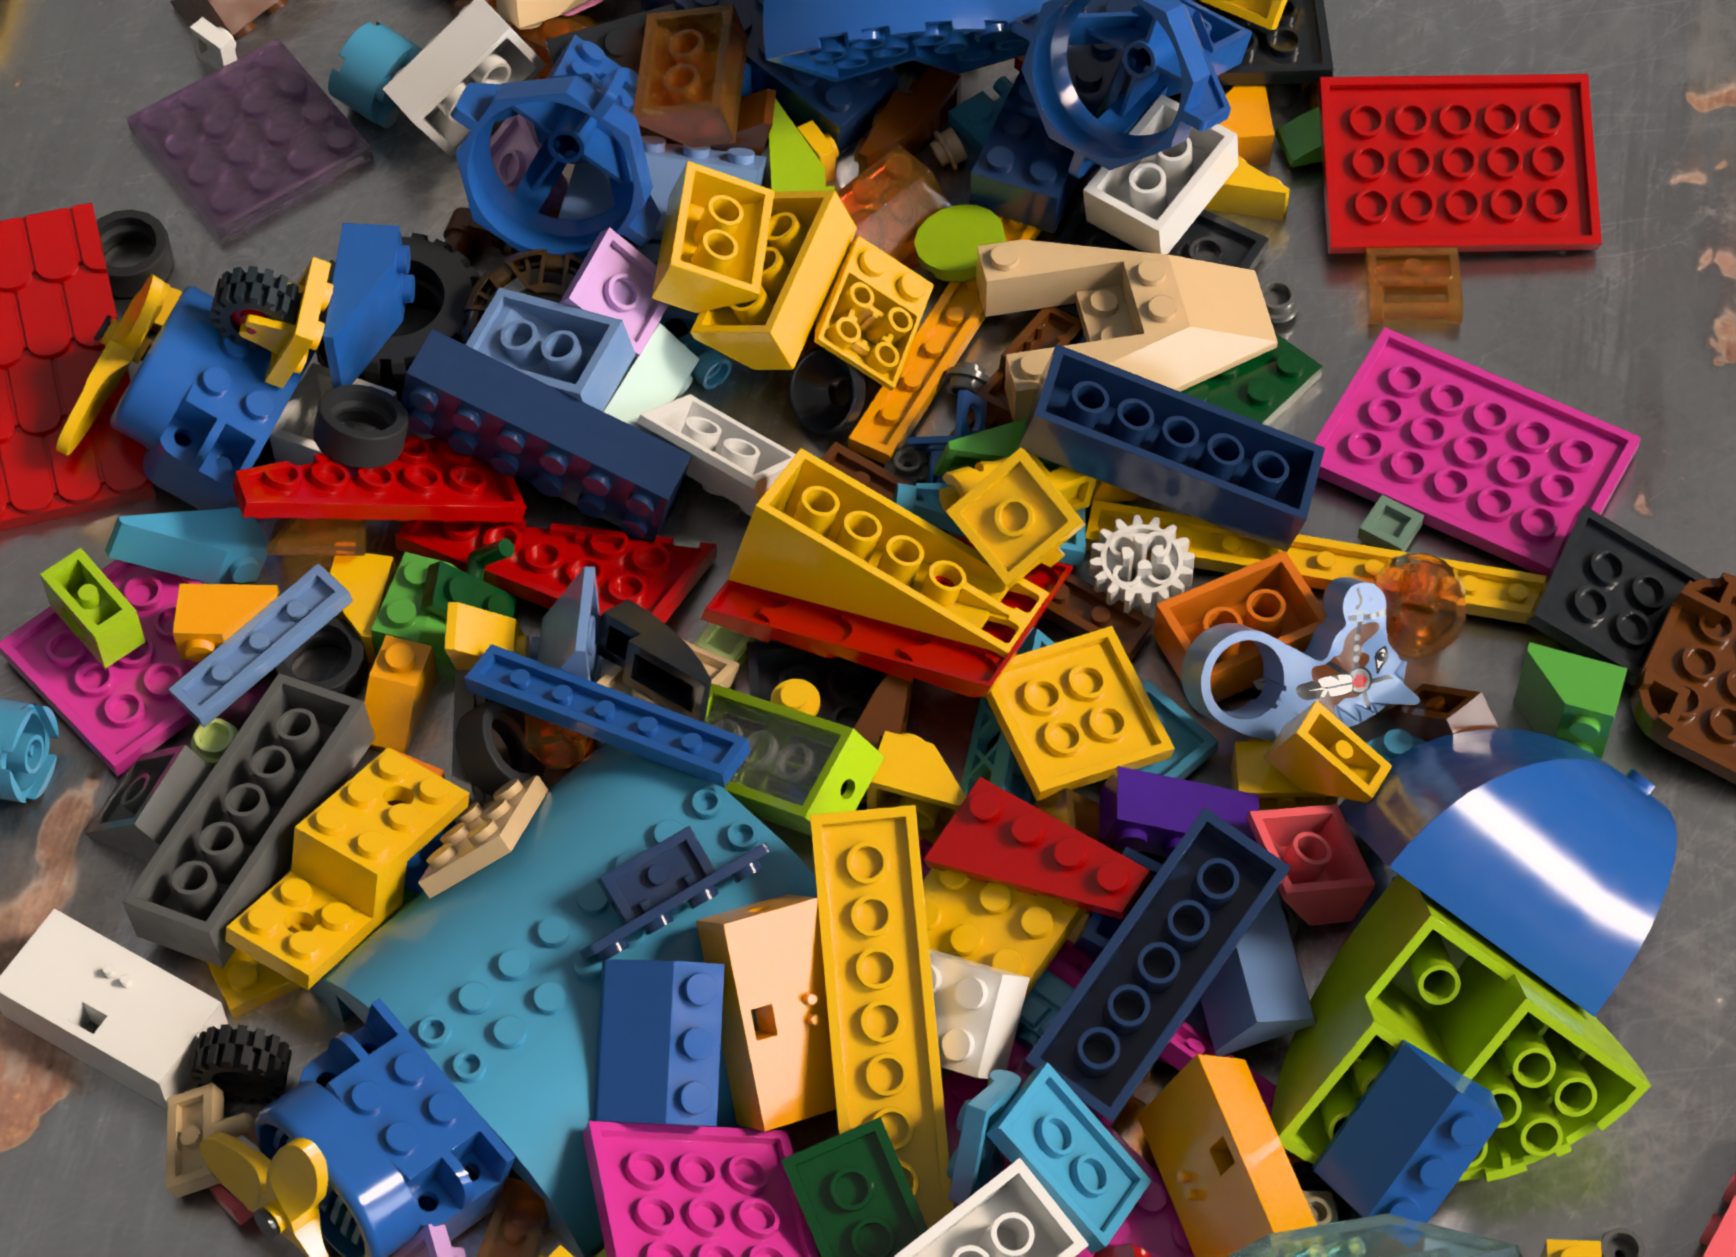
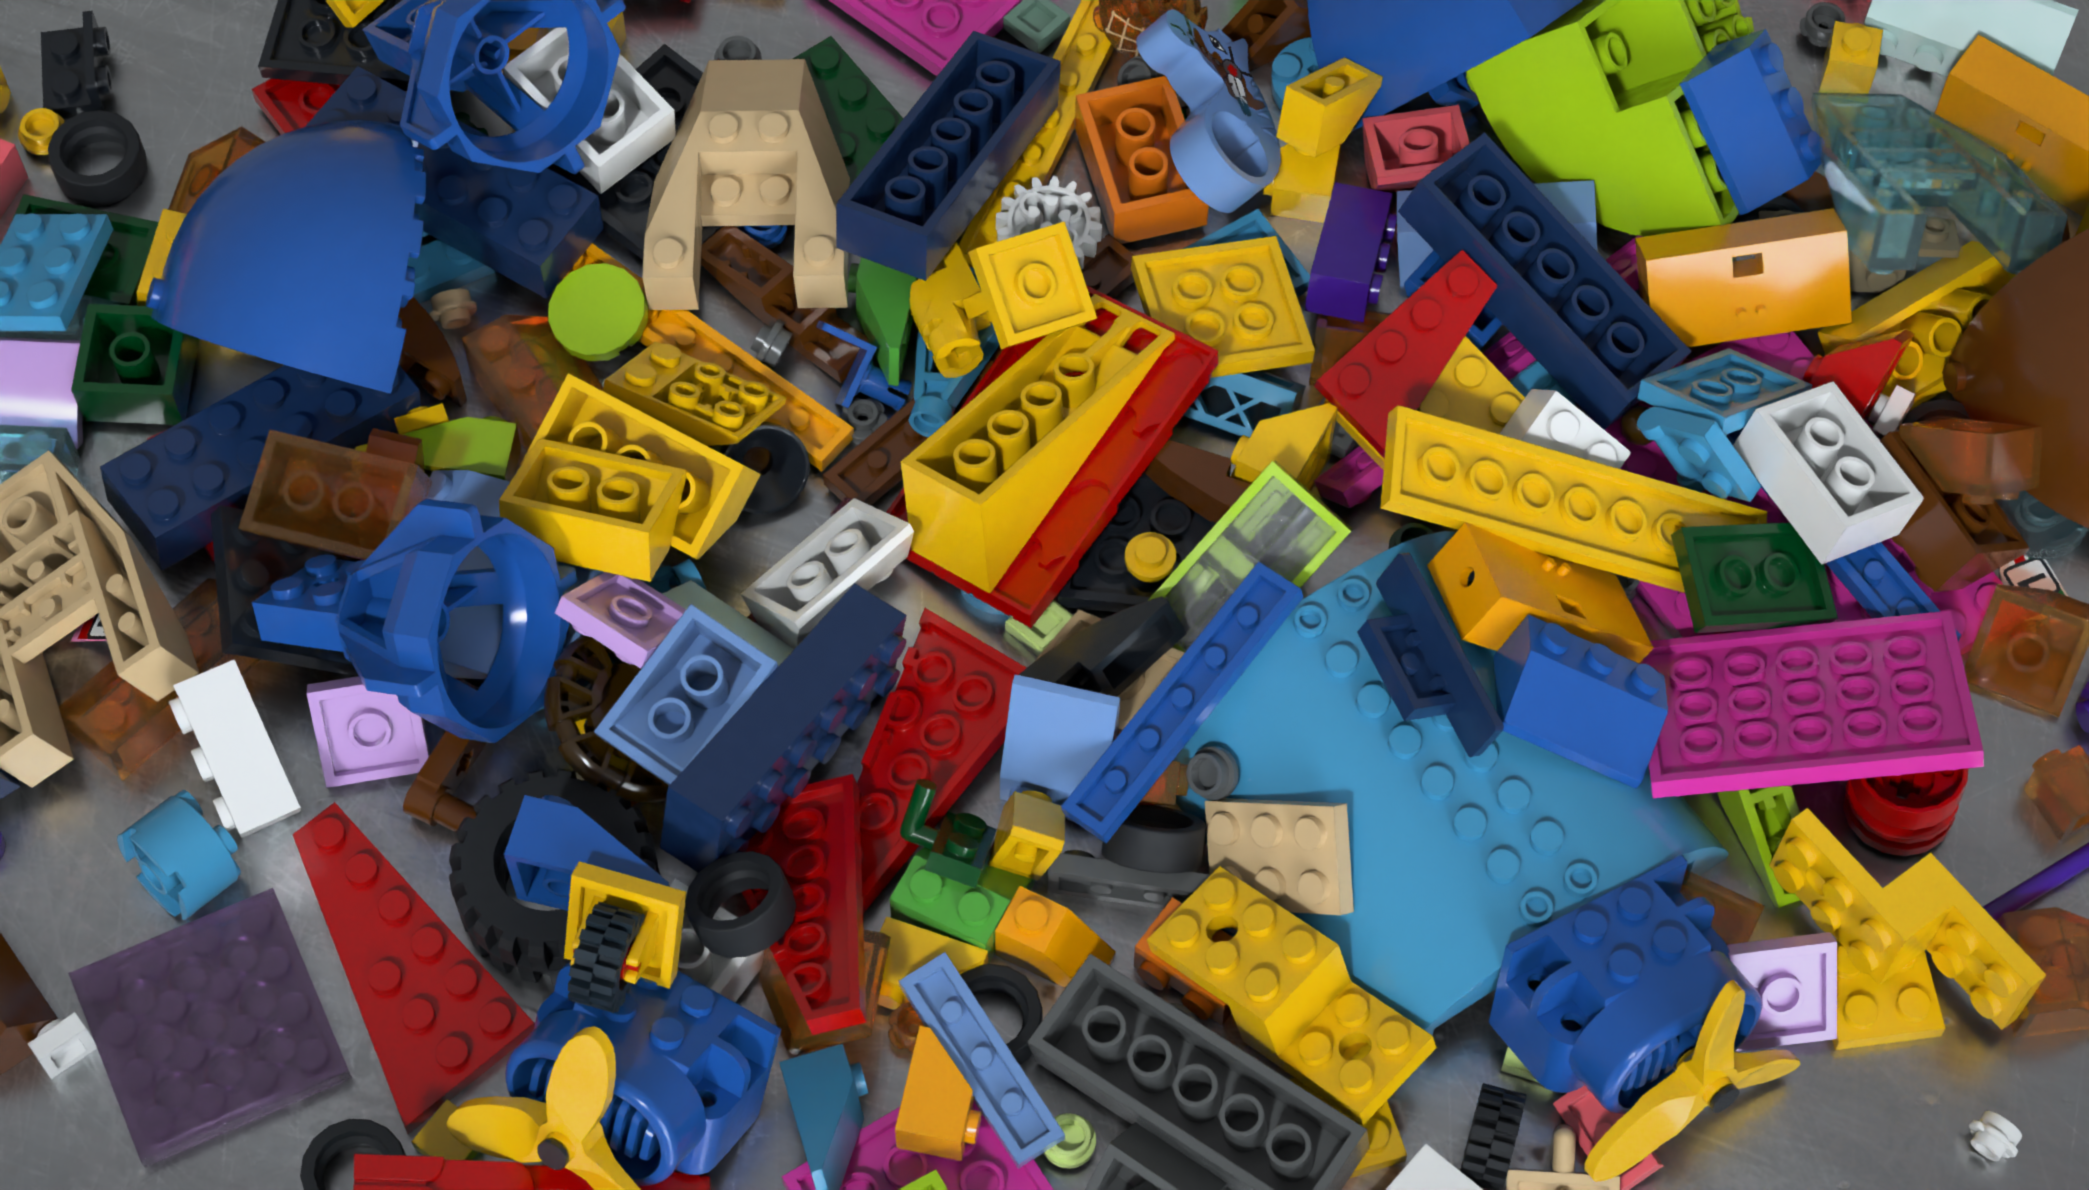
camera: 80 degrees left, 5 degrees up
none -> red wing [292,802,535,1134]
none -> dark grey plate [1186,746,1239,800]

